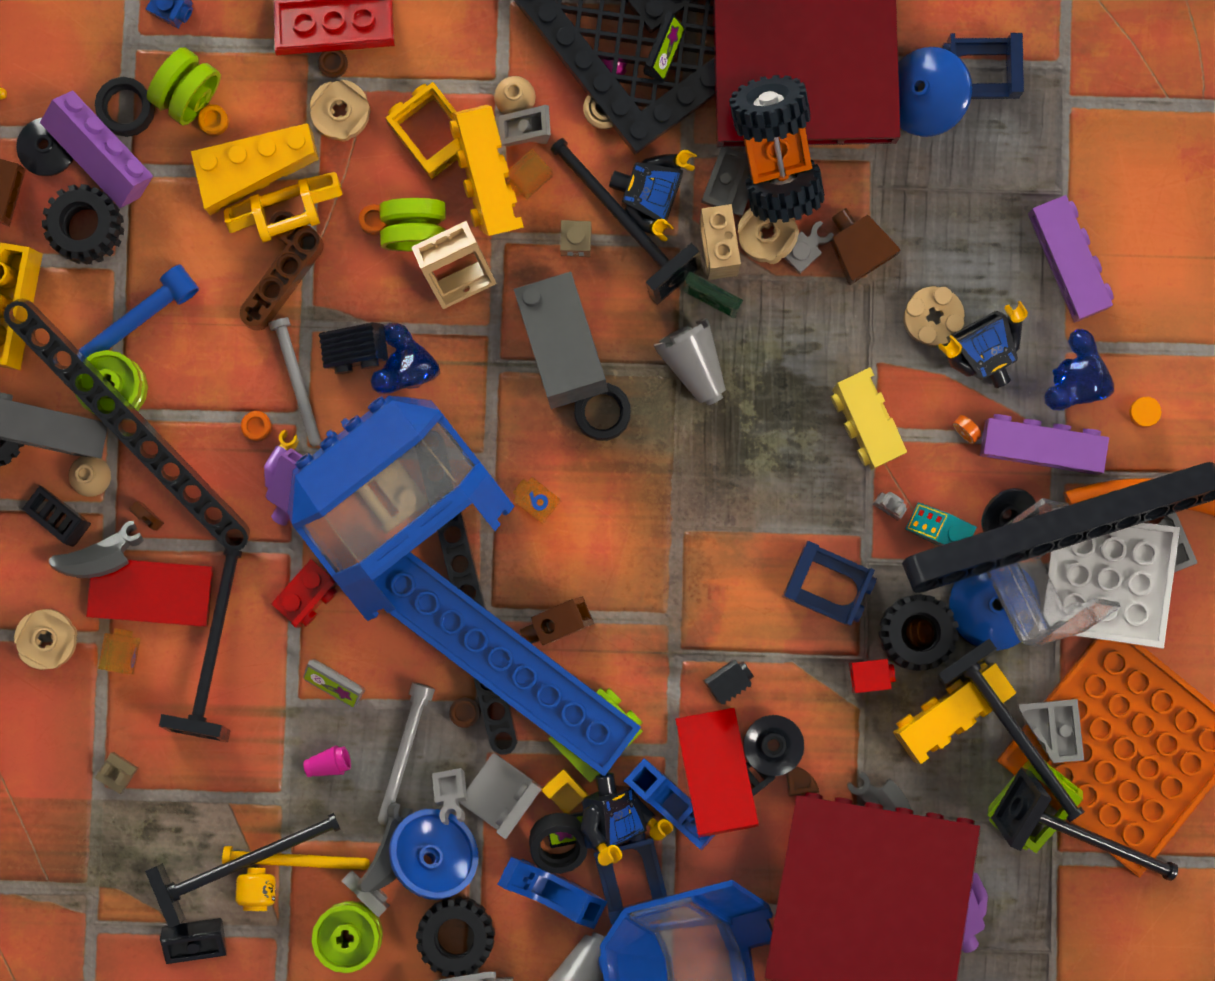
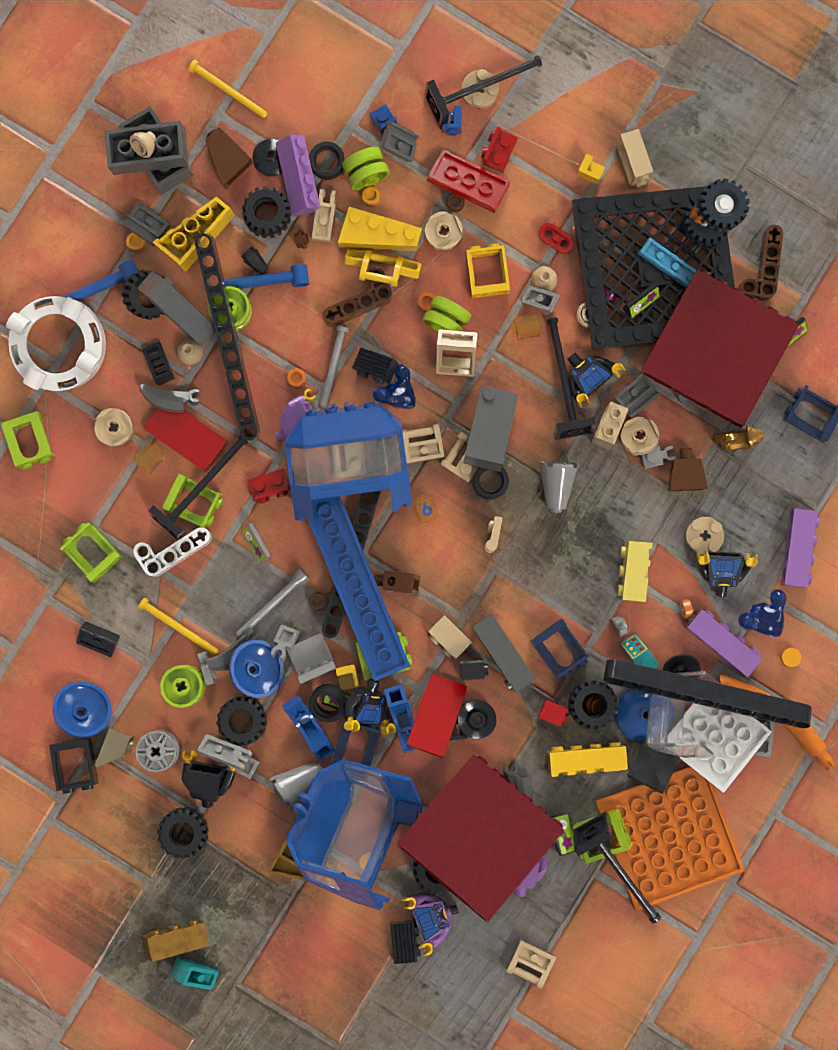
camera: 25 degrees right, 0 degrees up
dark tan tile [95,752,138,794] -> none
reddish brown tile [129,501,164,531] -> none
black tile [145,813,341,928] -> none
yellow head [235,868,276,911] -> none
dark pink cone [303,745,351,777] -> none
yellow wedge [449,105,524,236] -> none
dark tan brick [560,220,592,257] -> none
clear green tile [683,272,743,318] -> none
black plate [729,75,825,223] -> none
reddish brown tile [786,767,819,796] -> none
blue dish [898,47,972,137] -> none
black tile [938,639,1085,822] -> none
light grey wing [1017,699,1084,763] -> none
none -> lime panel [60,522,123,583]
none -> white beam [133,528,212,577]
none -> lime panel [162,474,223,529]
none -> black cone [241,247,269,275]
none -> reddish brown plate [294,230,309,249]
none -> tan hinge [312,188,336,243]
none -> dark grey plate [380,121,419,162]
none -> tan plate [402,424,444,464]
none -> tan brick [428,615,472,659]
none -> tan plate [440,432,479,483]
none -> dark grey brick [471,614,536,692]
none -> tan plate [484,516,502,553]
none -> red plate [539,223,574,254]
none -> slope [550,812,575,856]
none -> black brick [627,740,680,794]
none -> pearl gold animal [714,424,765,452]

